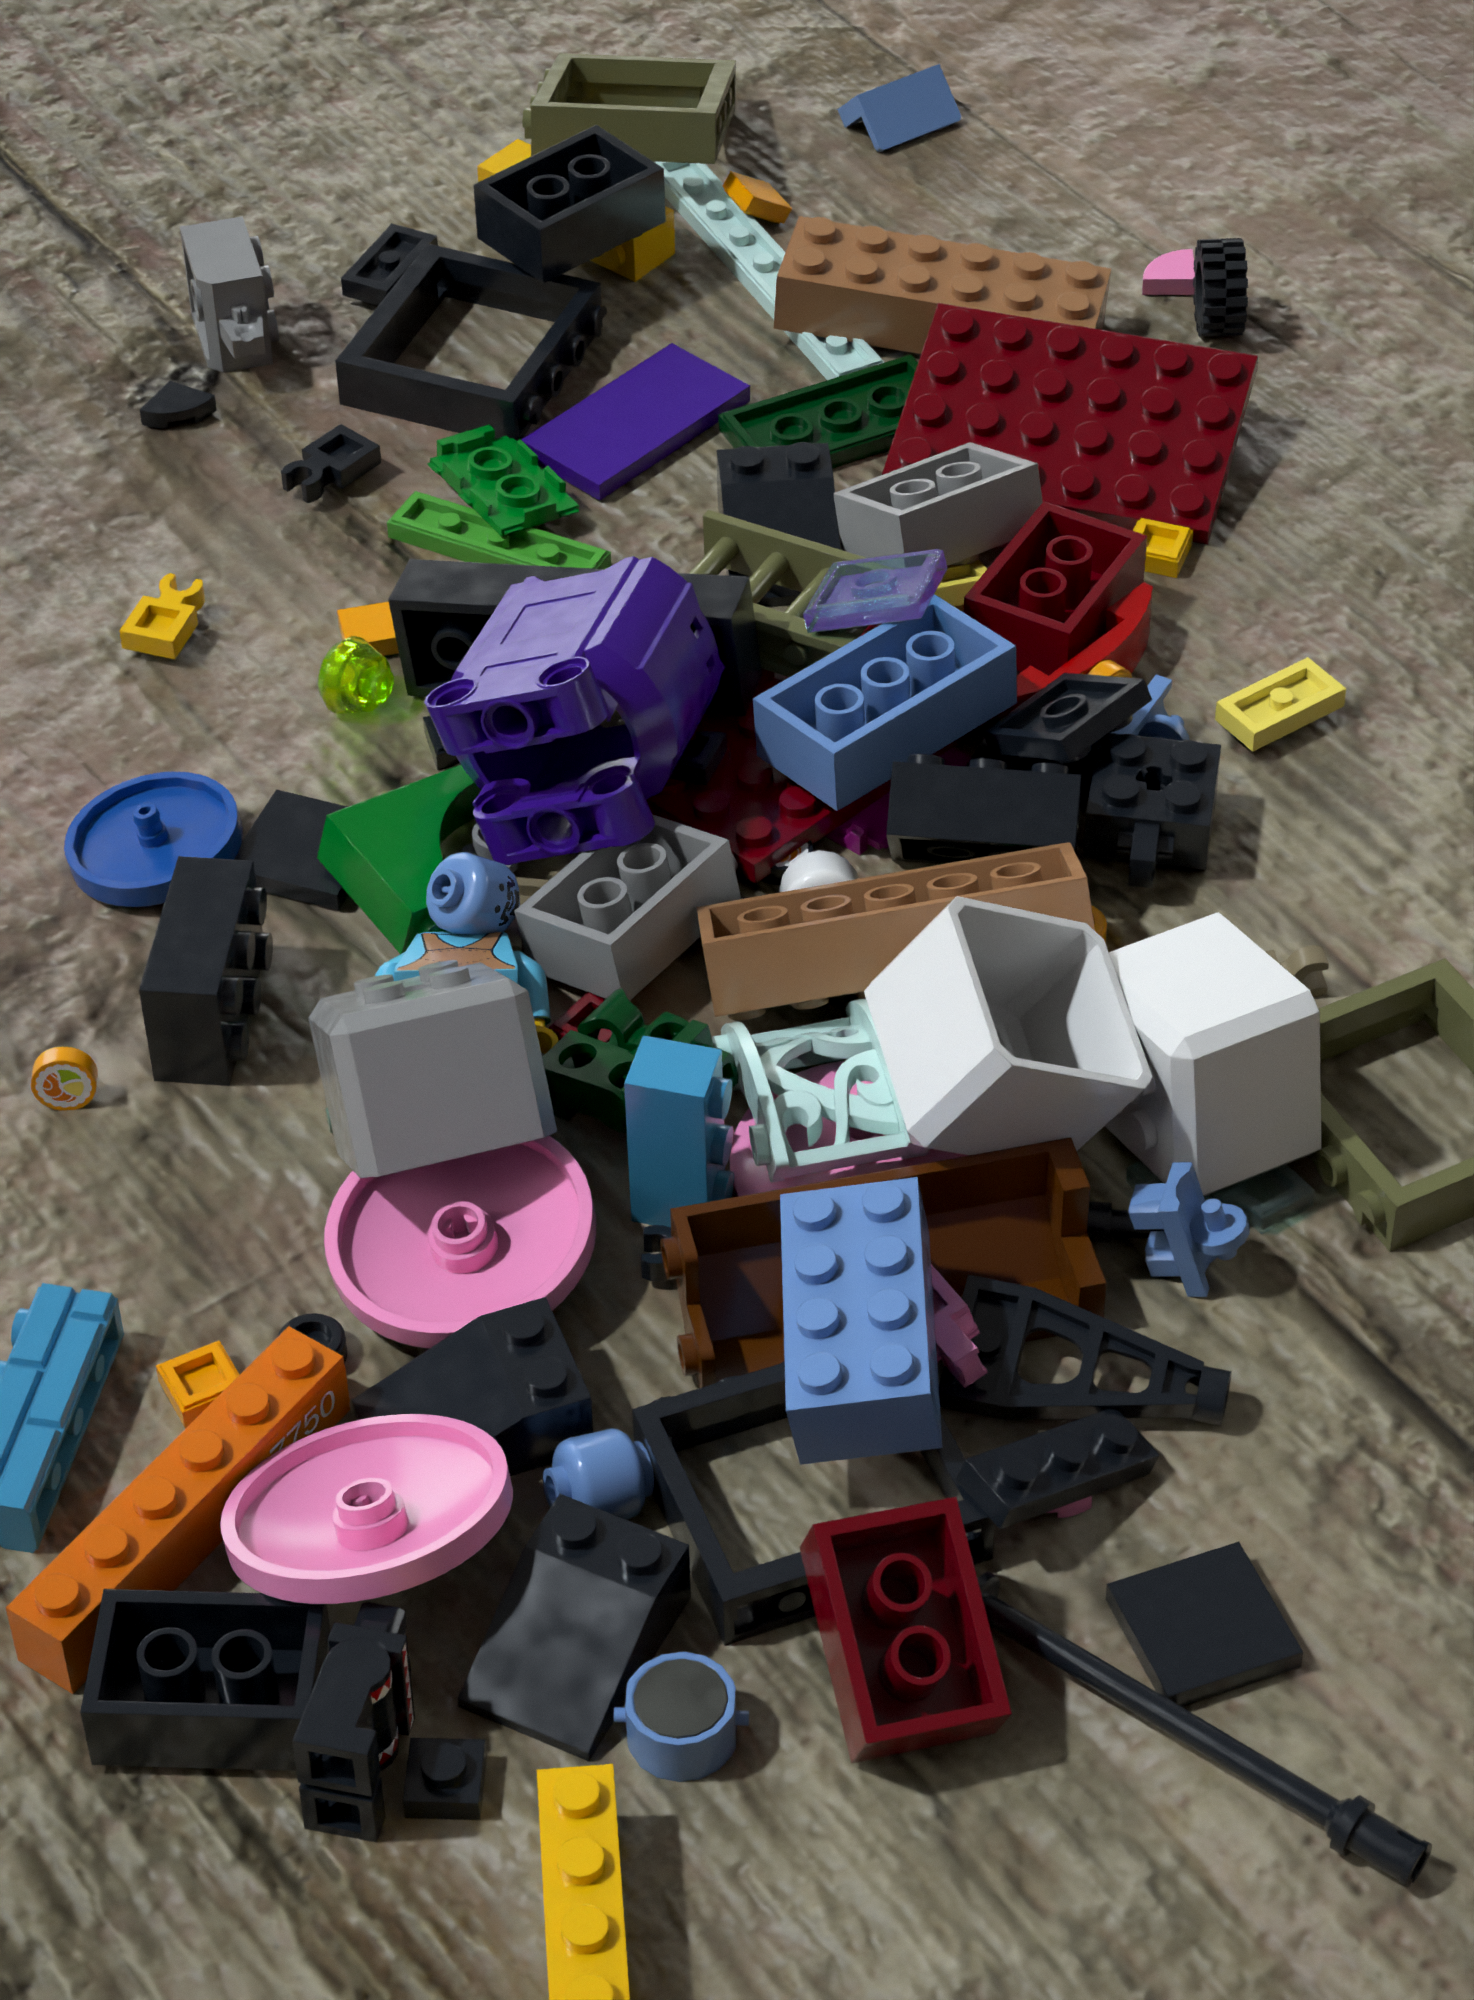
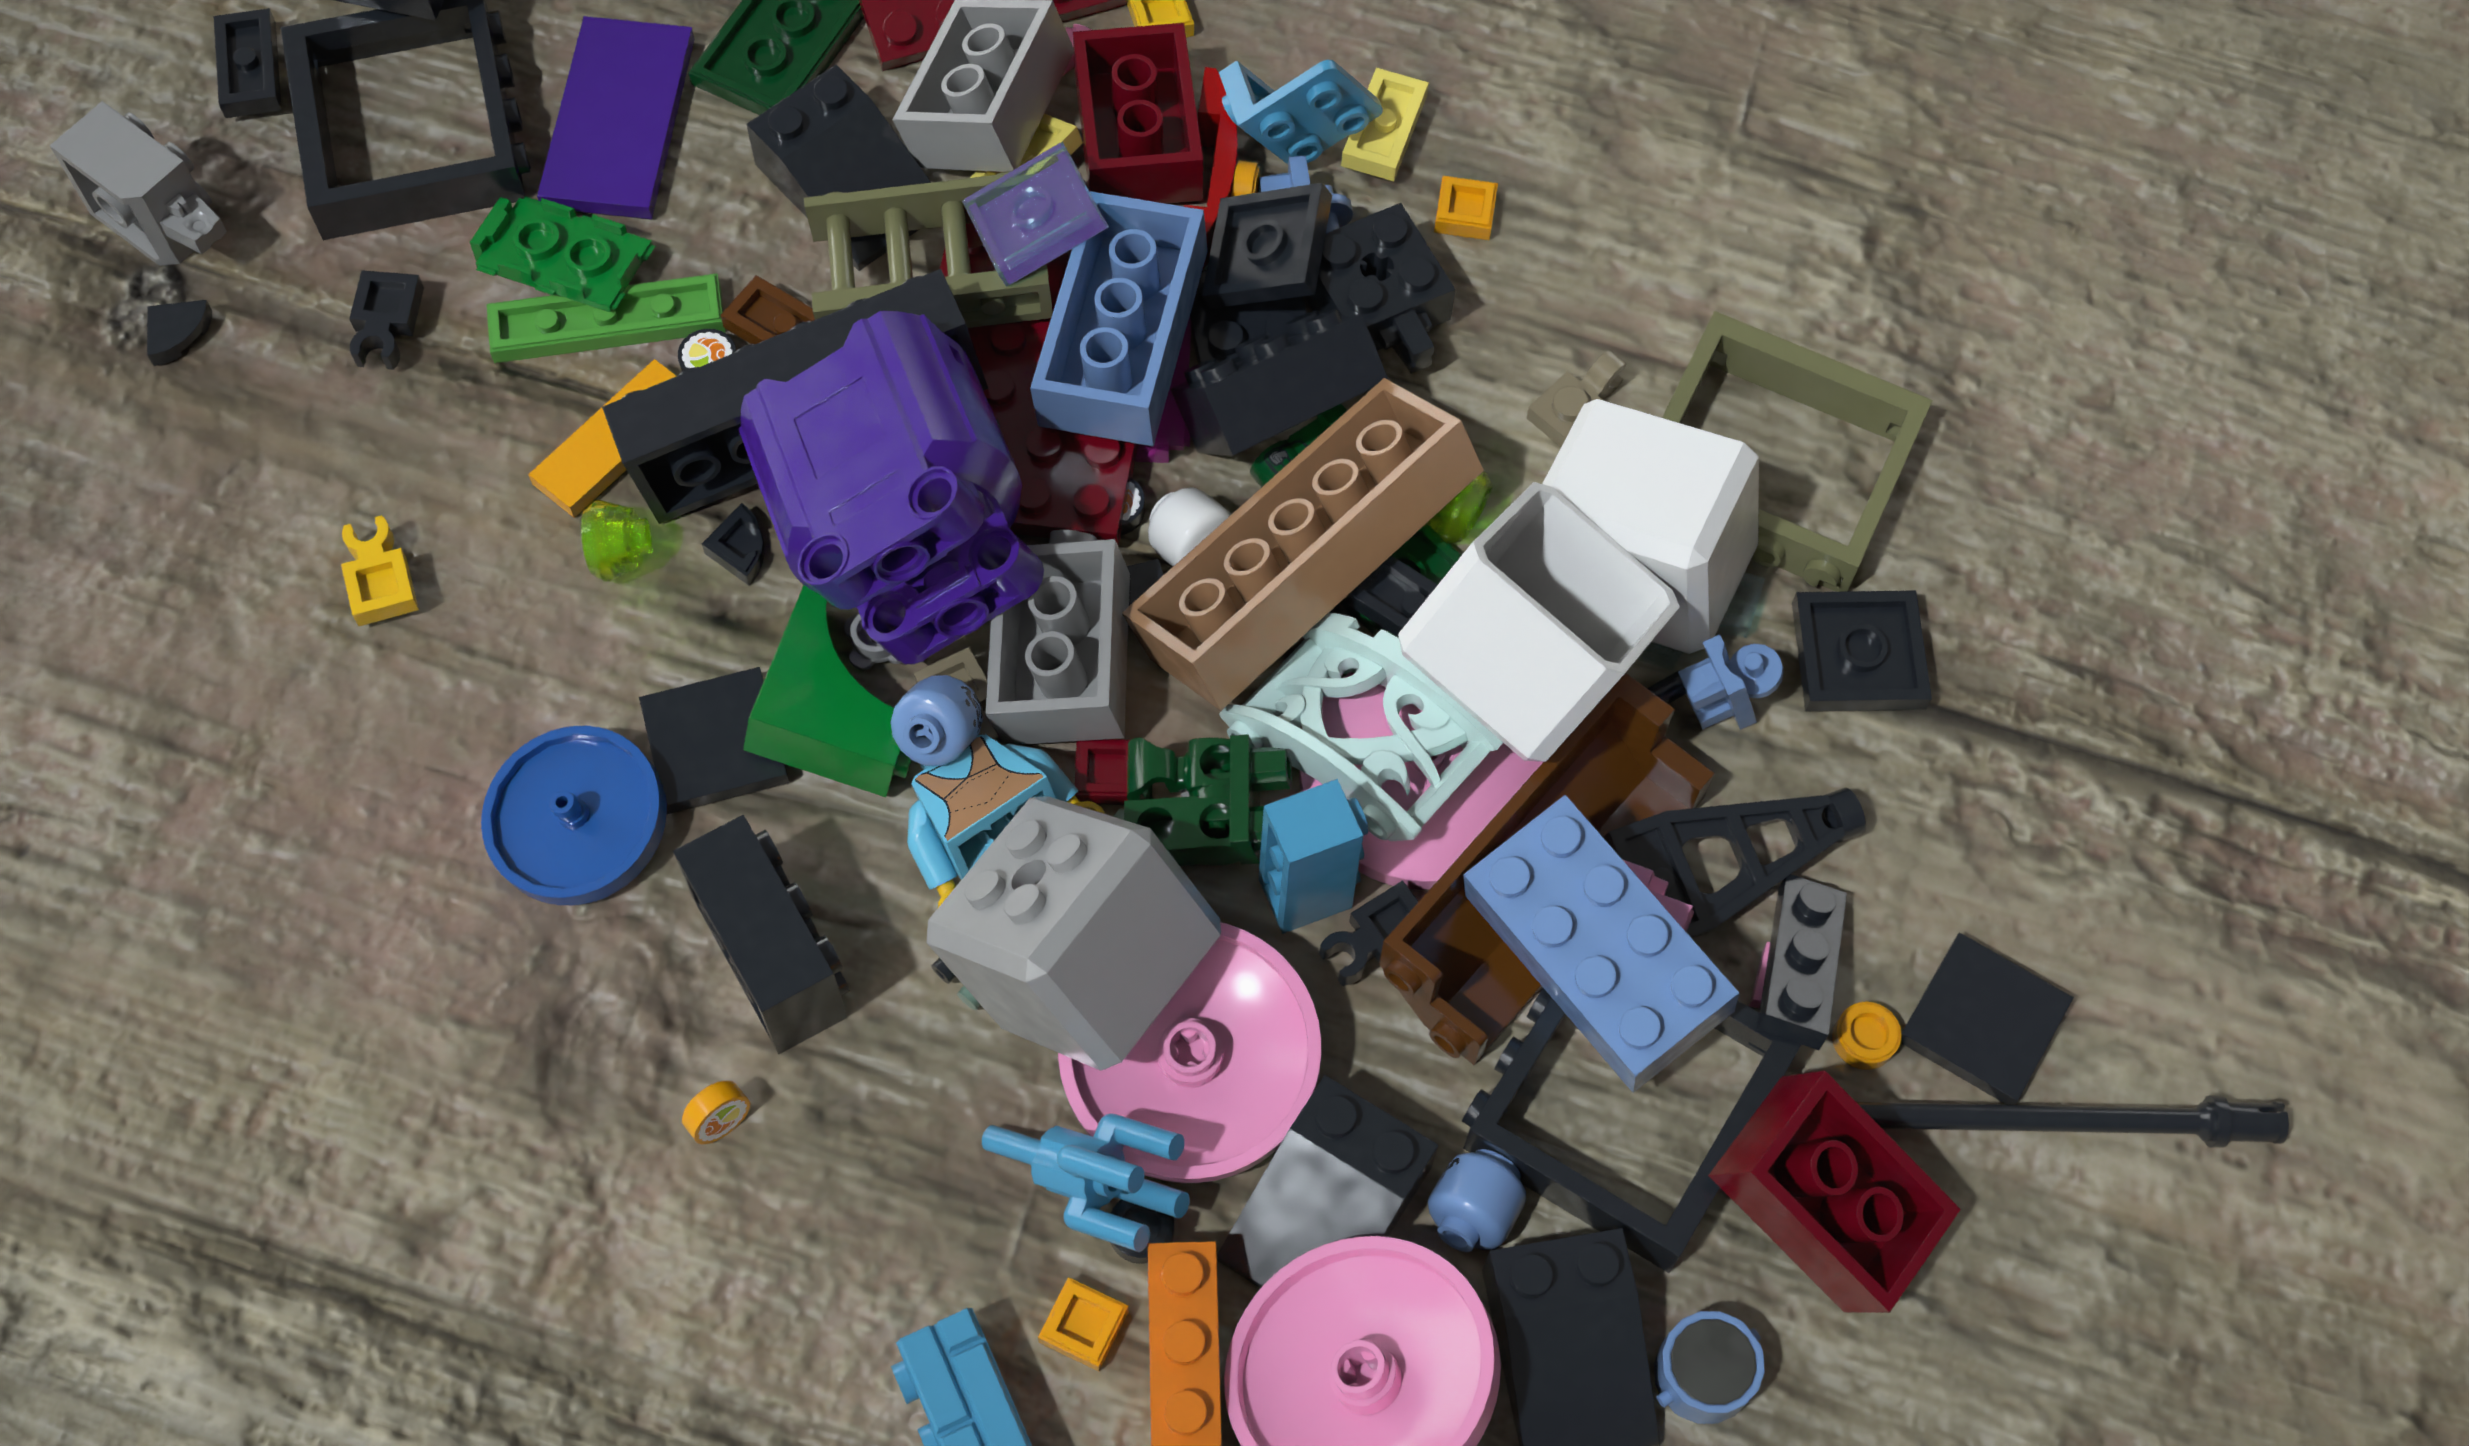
camera: 40 degrees left, 20 degrees up
none -> dark azure plant [982,1113,1190,1252]
none -> dark azure bracket [1219,60,1383,164]
none -> light orange tile [1434,175,1498,240]
none -> black plate [1792,590,1932,712]
none -> light orange tile [1832,1002,1901,1070]

